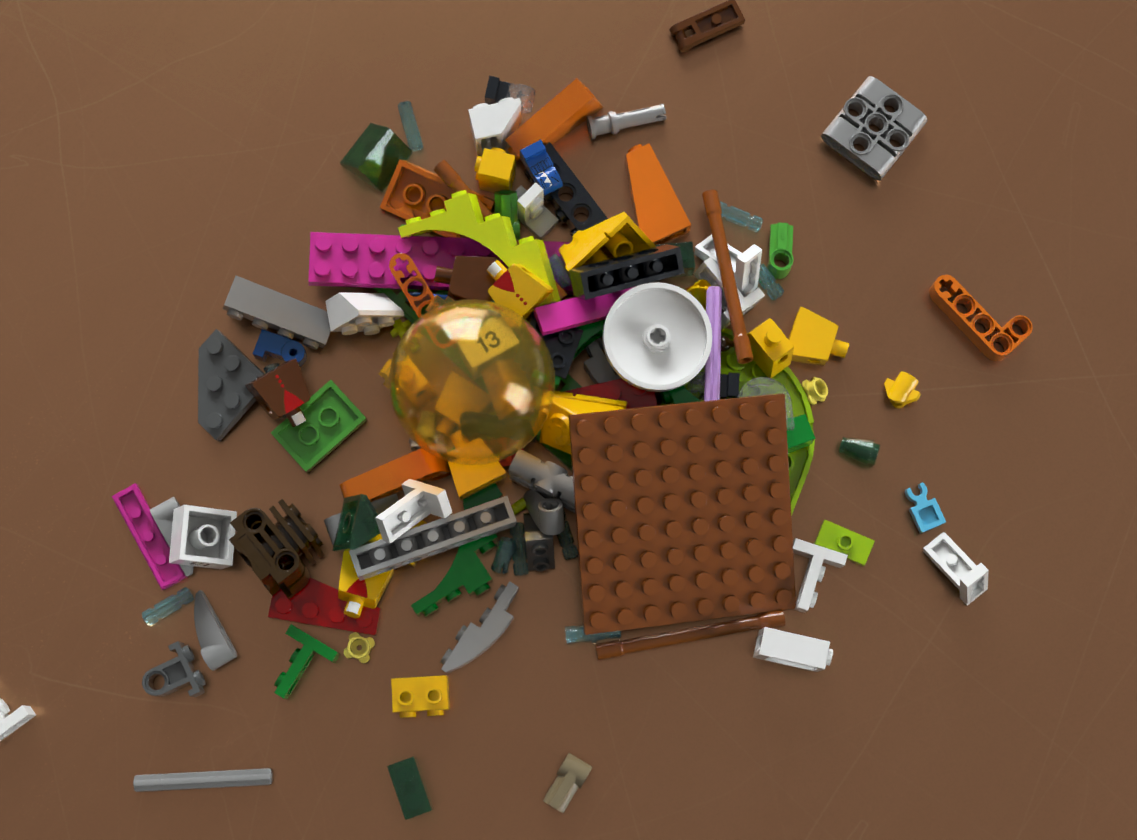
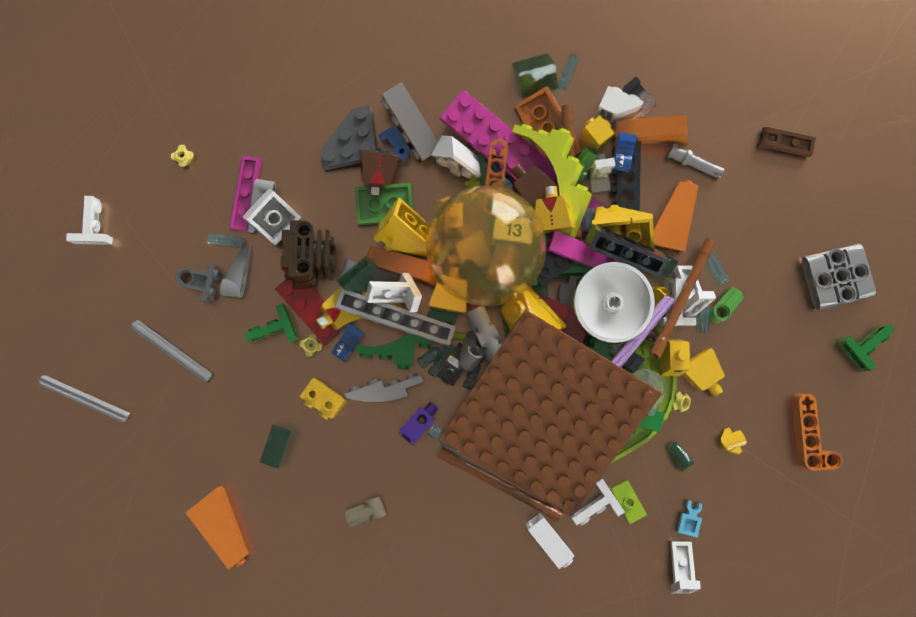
camera: 40 degrees right, 5 degrees up
none -> light yellow plate [171,145,194,167]
none -> blue leg [331,323,365,362]
none -> yellow piece [373,198,441,257]
none -> dark purple torso [398,402,438,446]
none -> green bracket [837,324,895,372]

